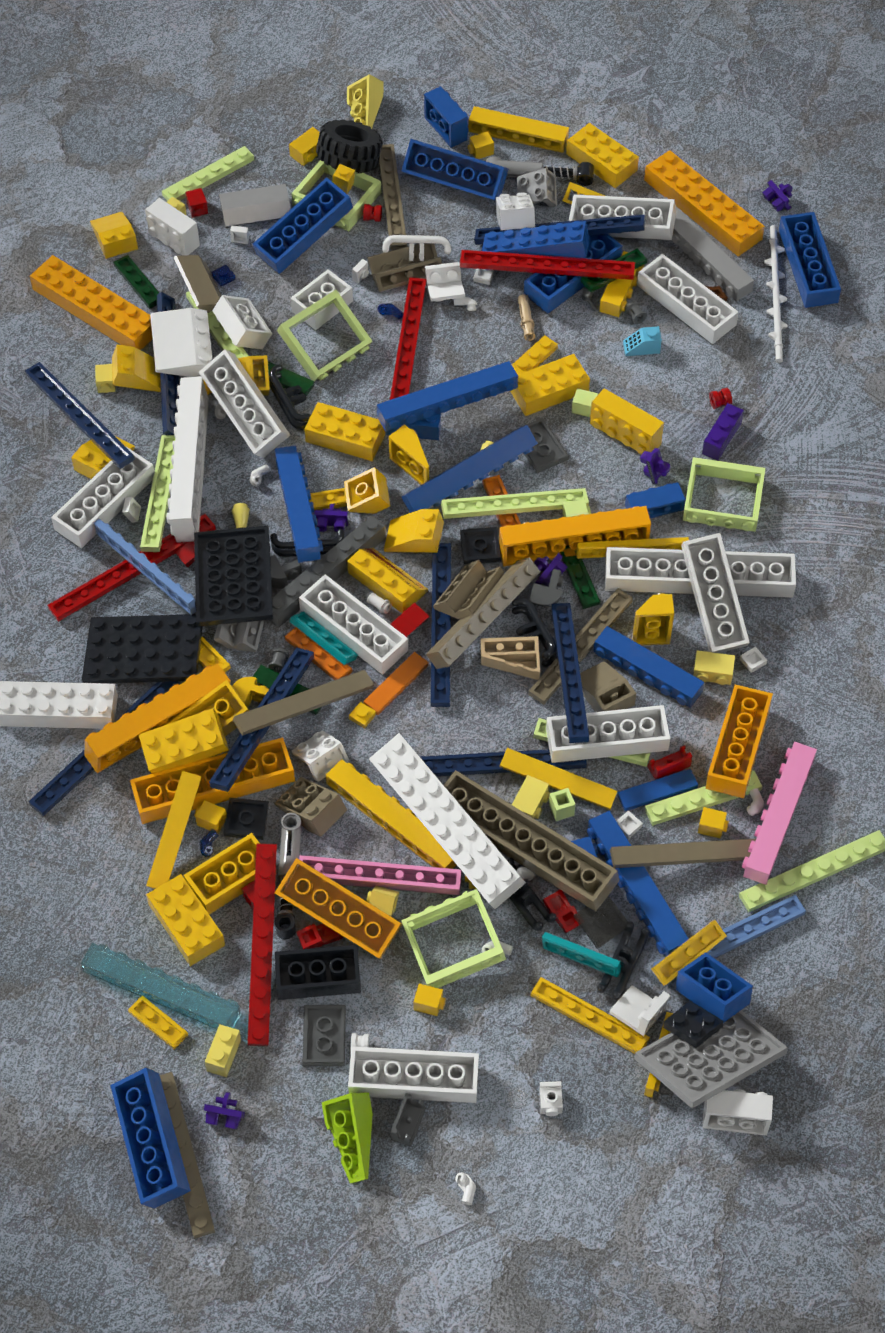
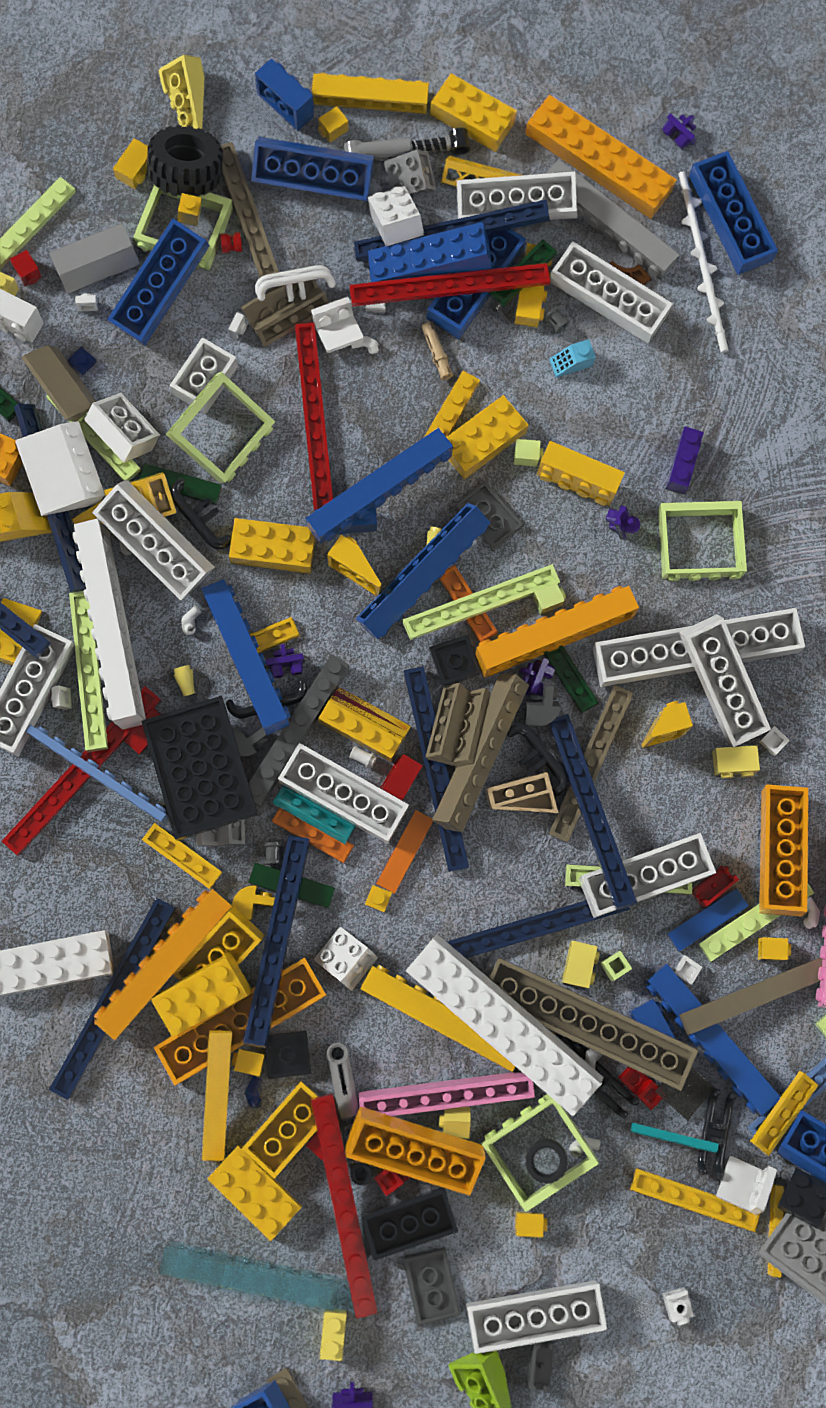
camera: 20 degrees left, 20 degrees up
black plate [82,614,203,684] -> none
yellow tile [128,995,188,1050] -> none
dark tan tile [233,670,374,736] -> none
dark tan slope [274,777,347,837] -> none
yellow slope [344,467,390,514] -> none
white wheel [350,1033,369,1053] -> none
clear blue arm [377,303,404,319] -> none
yellow slope [384,509,444,553] -> none
yellow tile [500,748,617,810] -> none
yellow tile [576,537,689,559] -> none
dark tan slope [580,661,636,712] -> none
blue brick [594,626,704,708] -> none
blue brick [625,482,686,518] -> none
red wheel [709,387,732,409] -> none
none -> black tyre [526,1138,568,1184]

